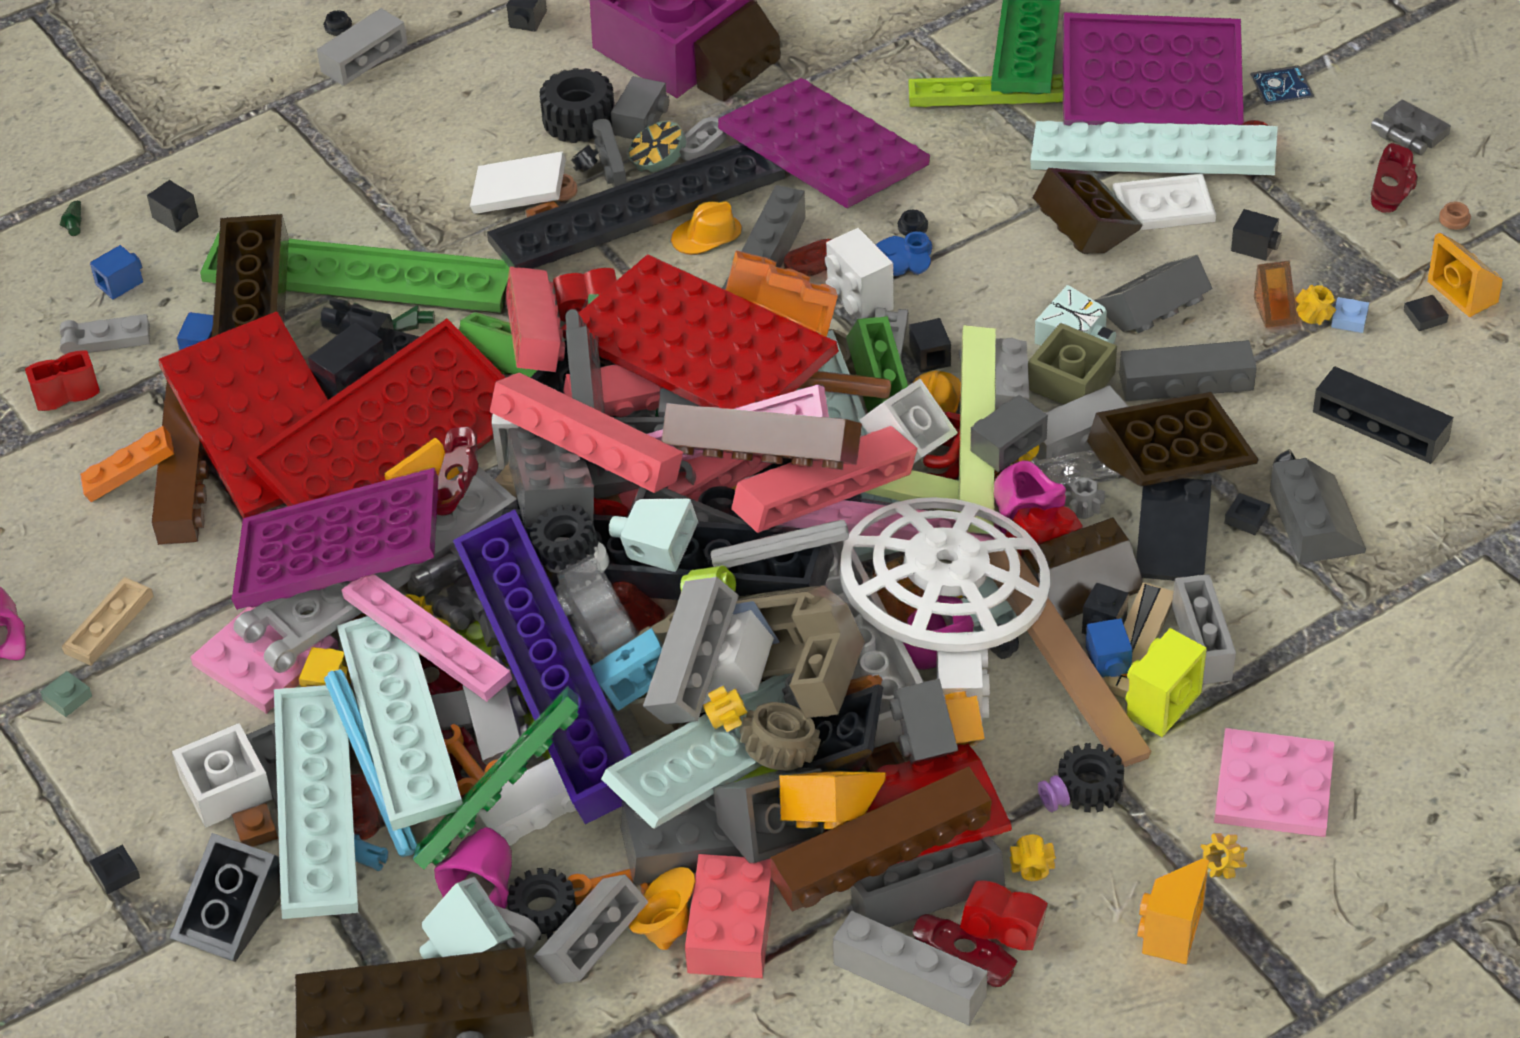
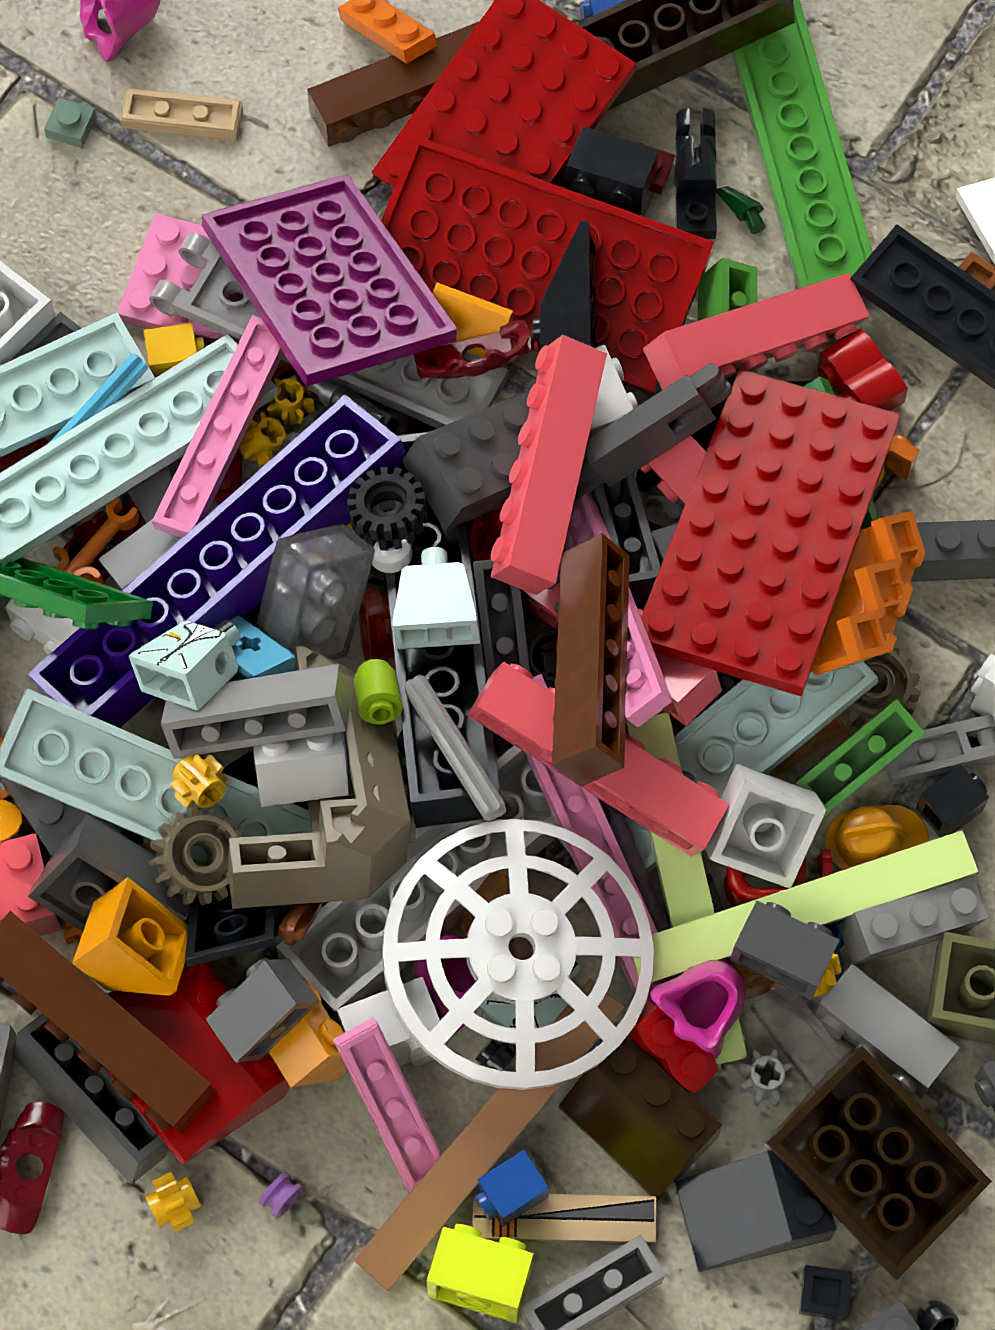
camera: 65 degrees right, 20 degrees up
dark orange axle [799,371,891,398] -> none
red brick [960,881,1048,951] -> none
black tyre [1058,743,1124,813] -> none
black brick [1082,582,1129,635] -> none
none -> light aqua torso [129,620,240,711]
none -> bright pink tile [333,1017,442,1193]
none -> black slope [533,221,597,351]

